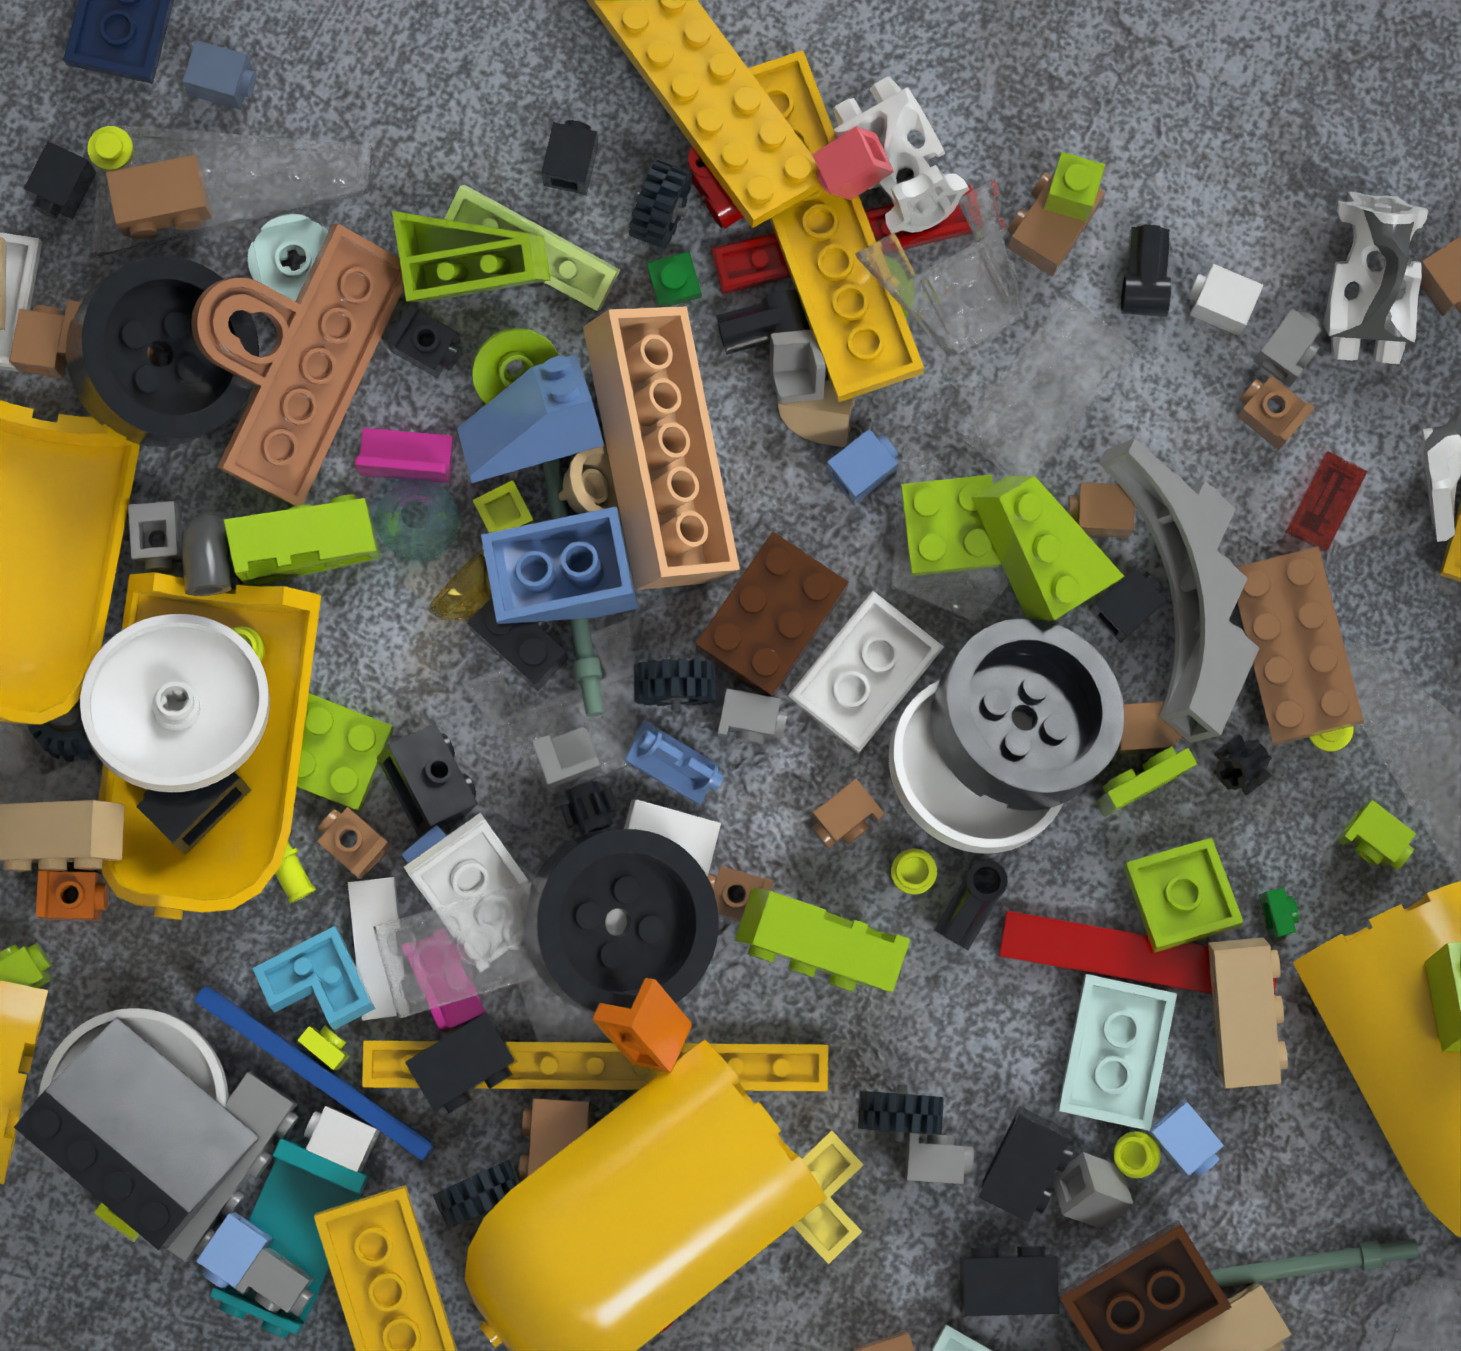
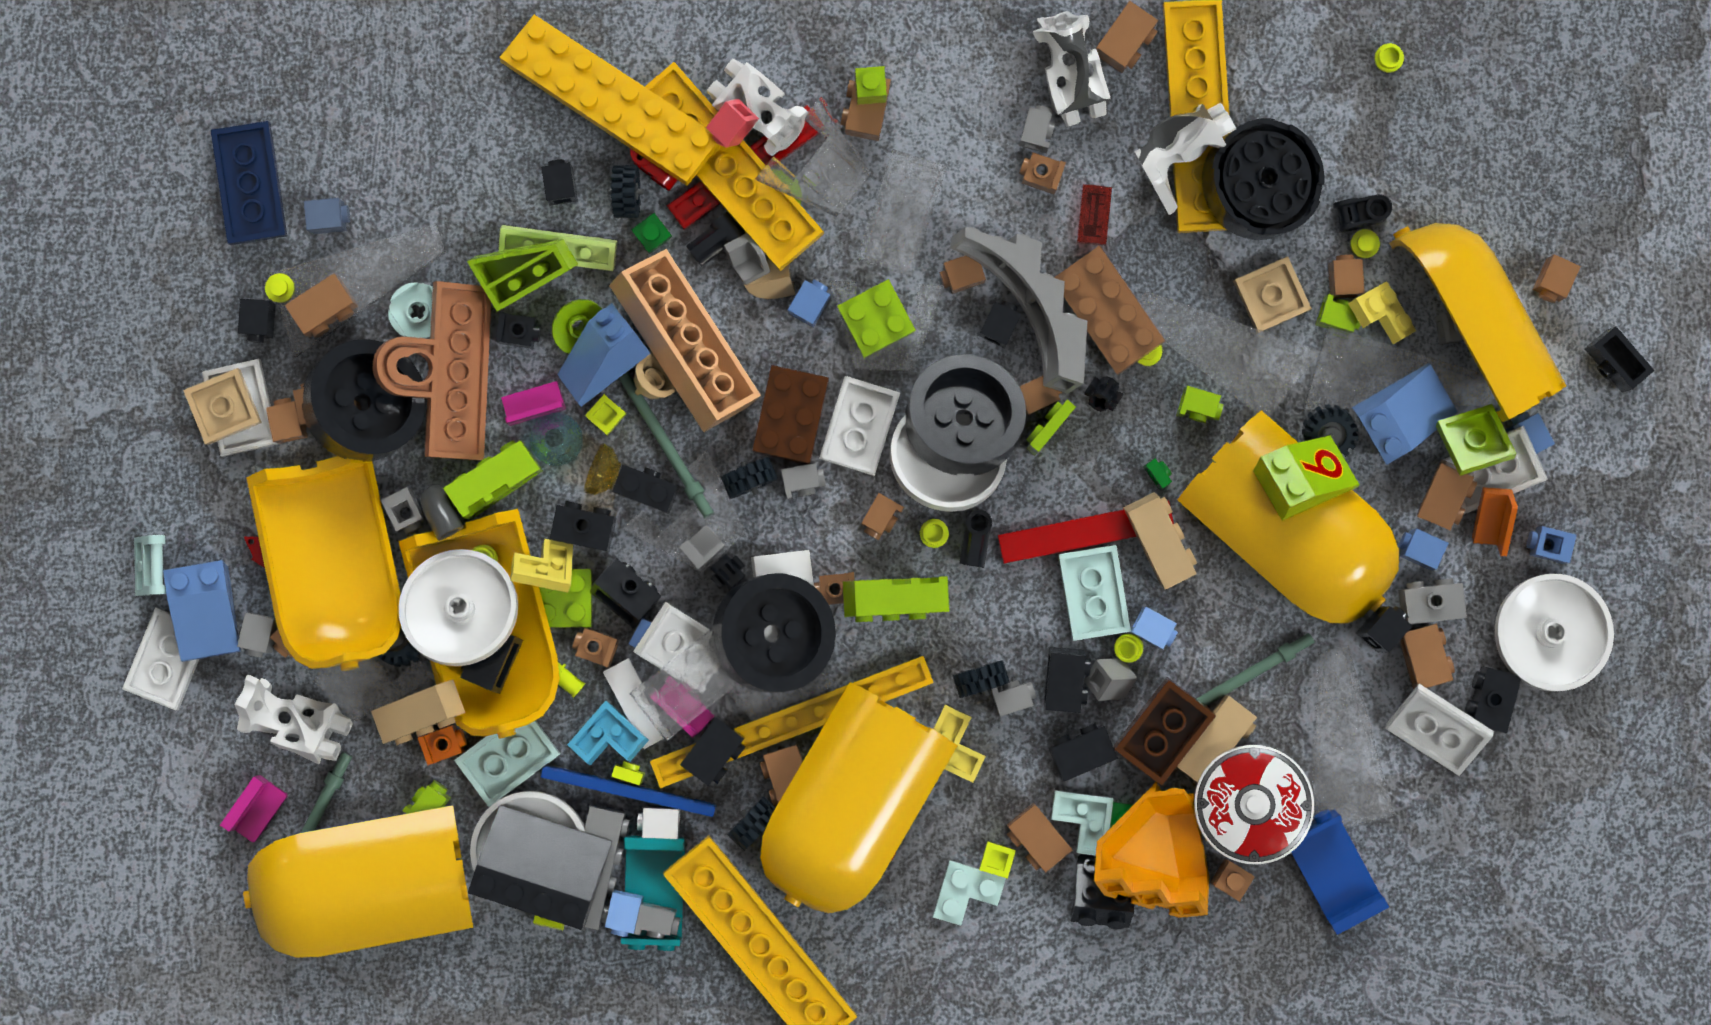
camera: 20 degrees left, 5 degrees up
medium blue slope [481,507,639,624] -> none
orange panel [592,978,692,1073] -> none
medium blue hinge [624,721,723,805] -> none
lime wedge [971,476,1125,620] -> none
black piece [1121,224,1171,317] -> none
lime plate [1123,837,1244,953] -> none
white brick [1188,264,1263,336] -> none
none -> light aqua plate [454,720,561,807]
none -> light yellow plate [510,539,573,593]
none -> black brick [549,501,617,552]

